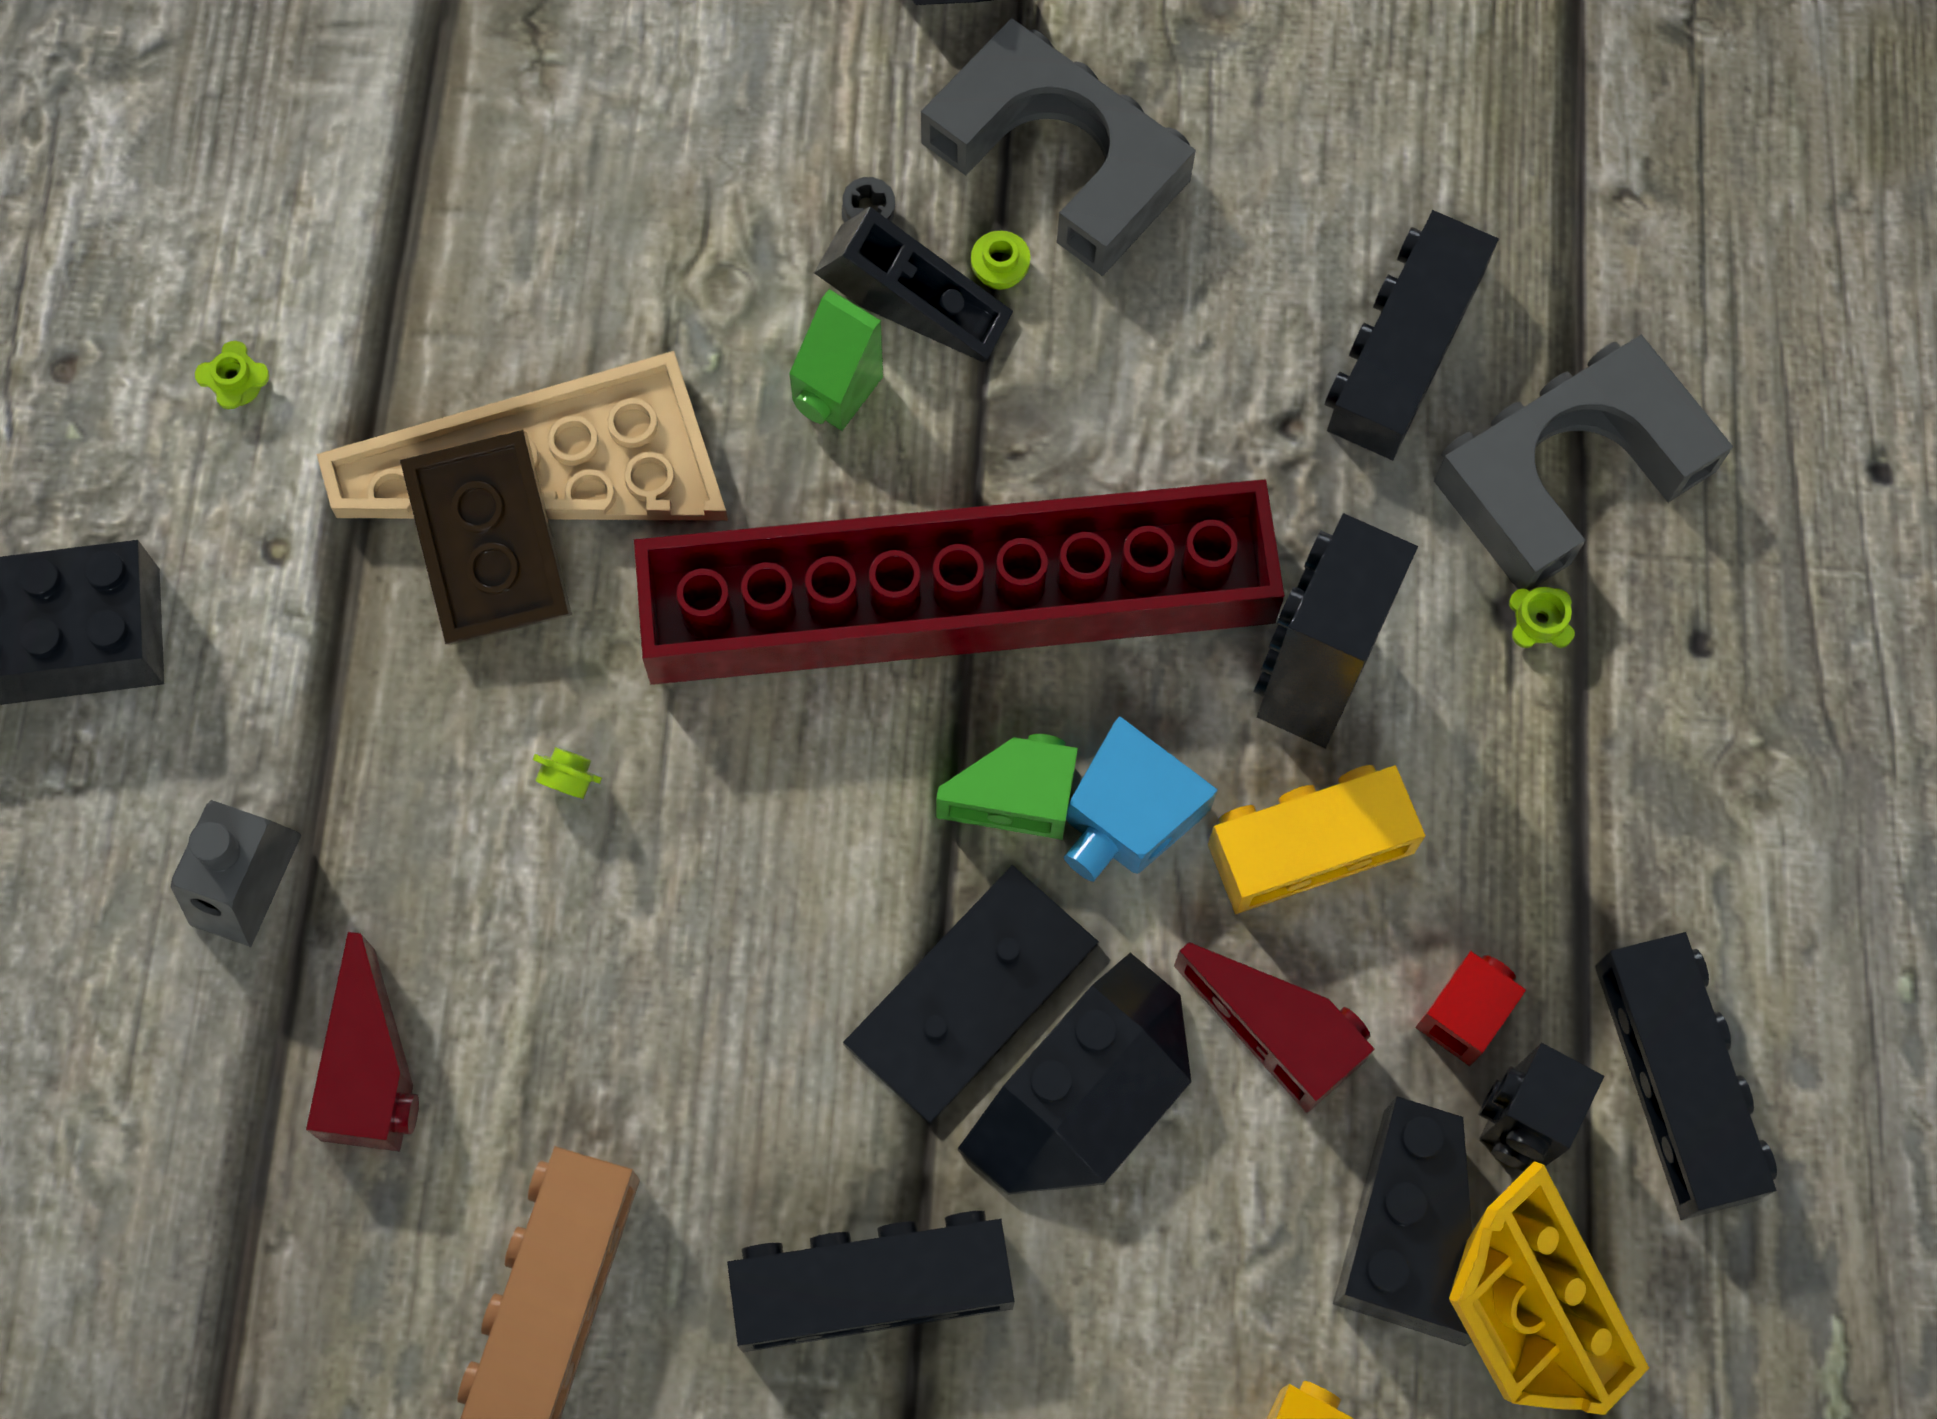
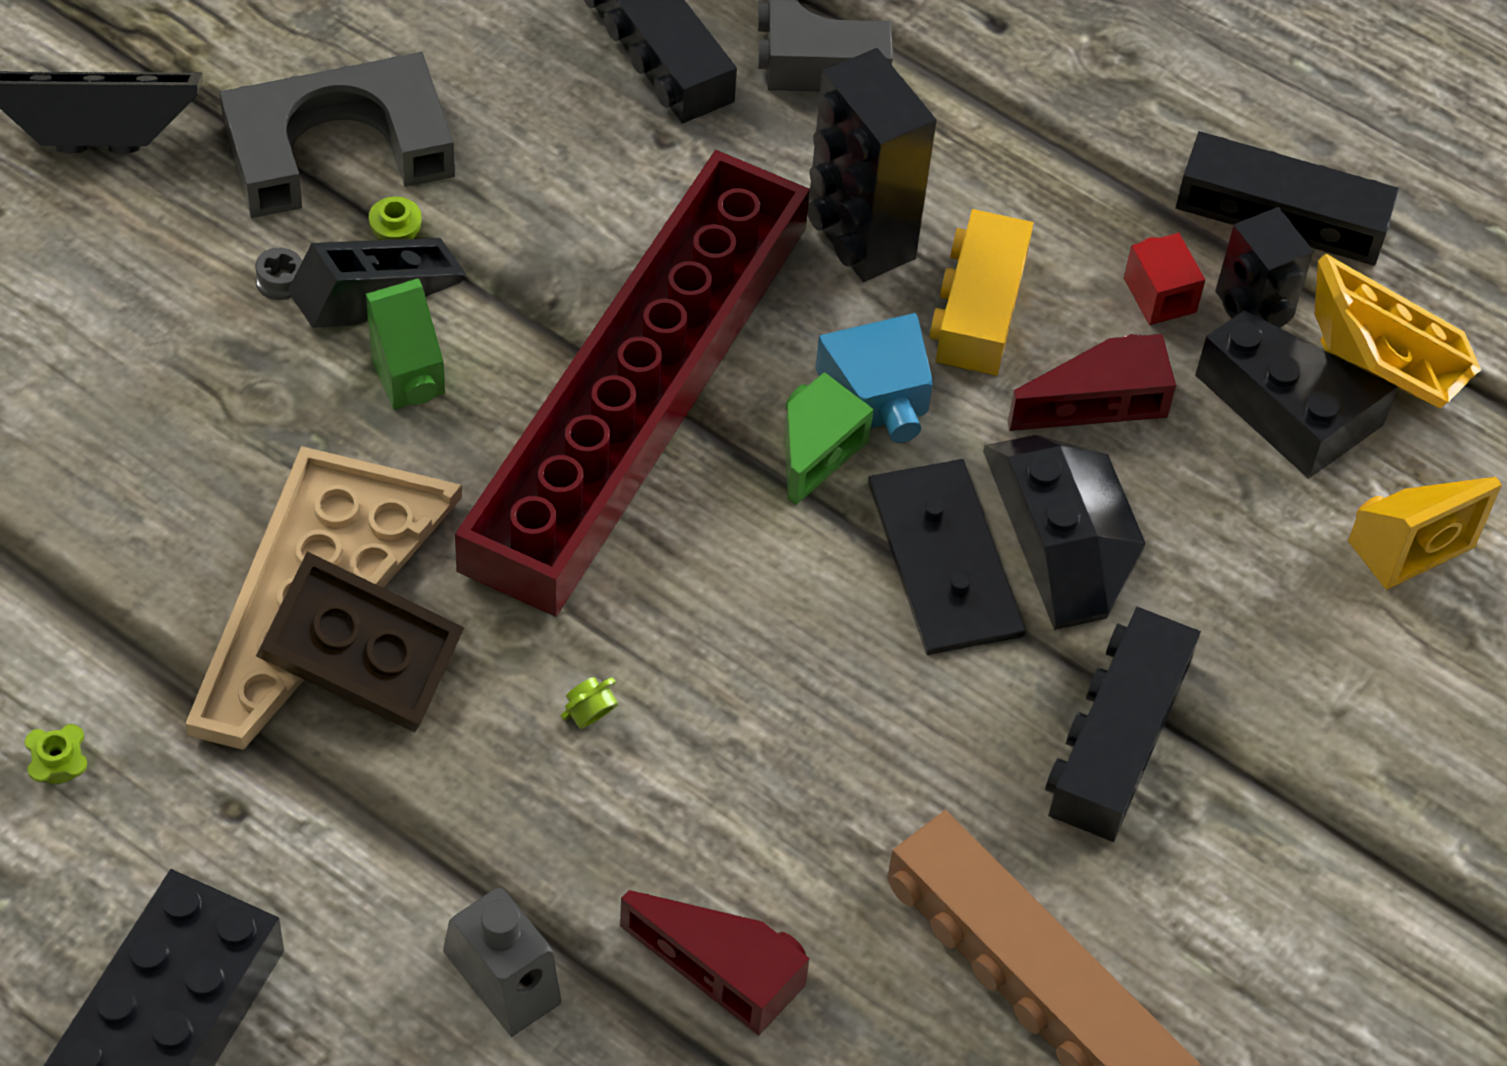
camera: 60 degrees left, 15 degrees down
lime plate [1509,587,1575,648] -> none

